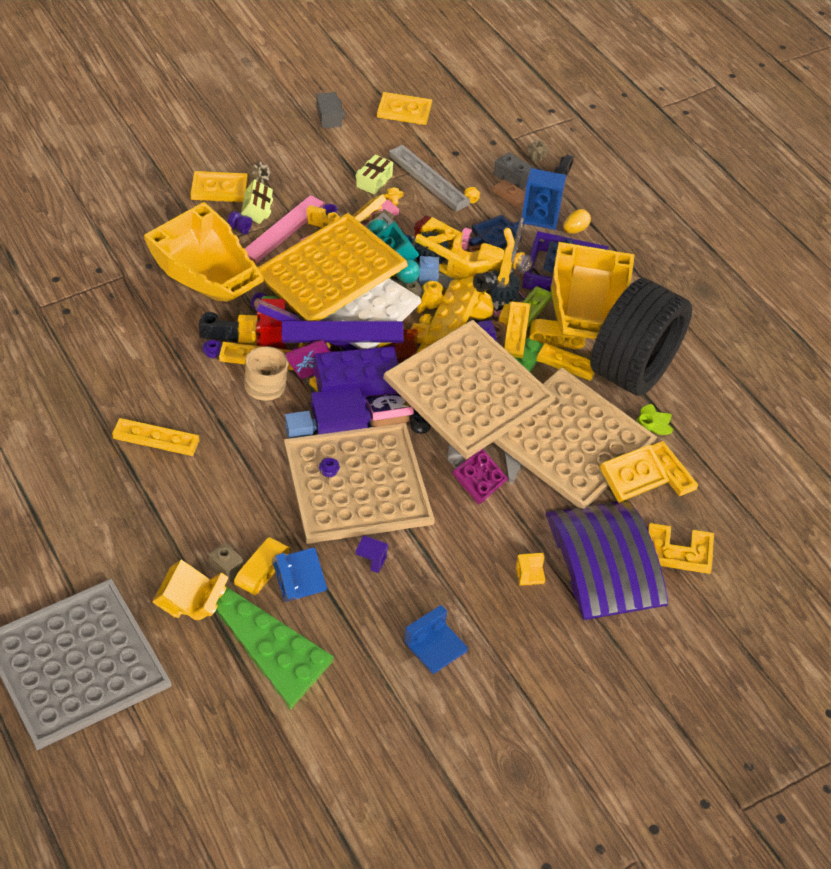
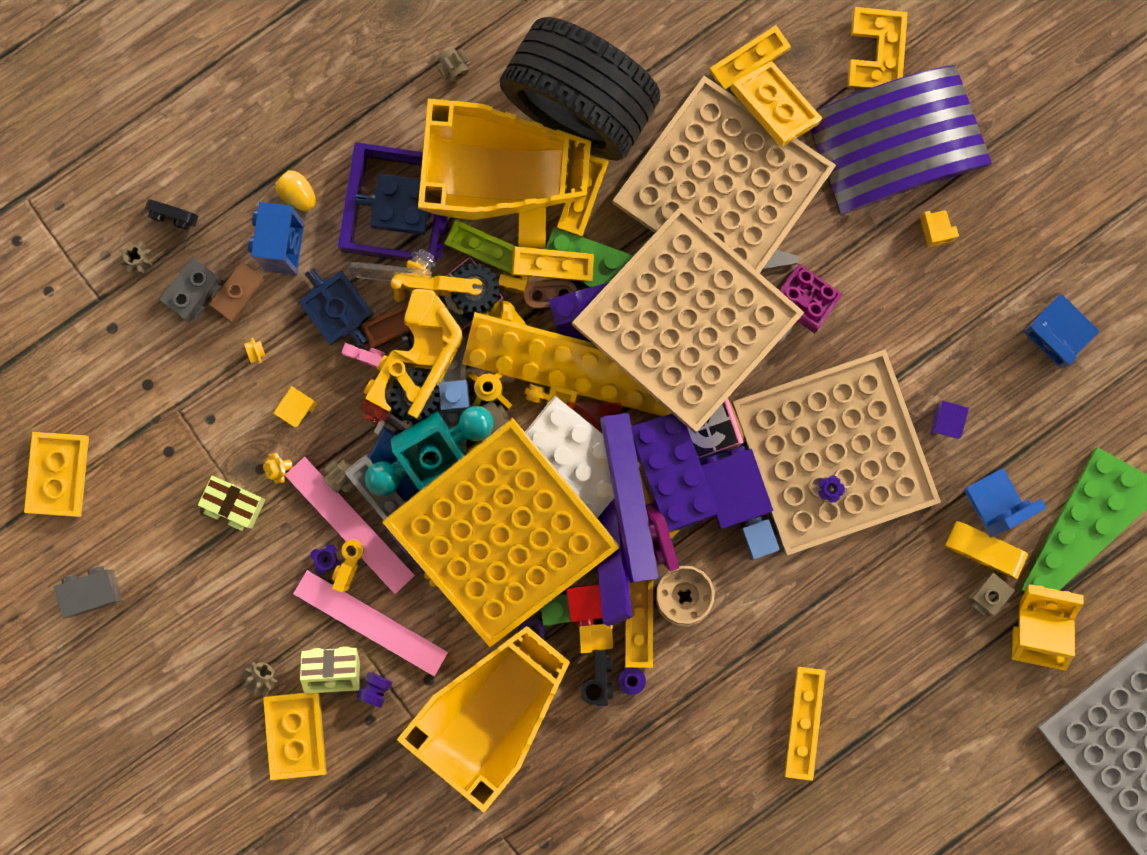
camera: 90 degrees left, 35 degrees up
yellow plate [352,194,386,222] -> none
light grey plate [389,145,470,212] -> none
black wheel [473,271,497,292] -> none
lime plate [636,404,673,435] -> none
none -> yellow panel [274,386,318,427]

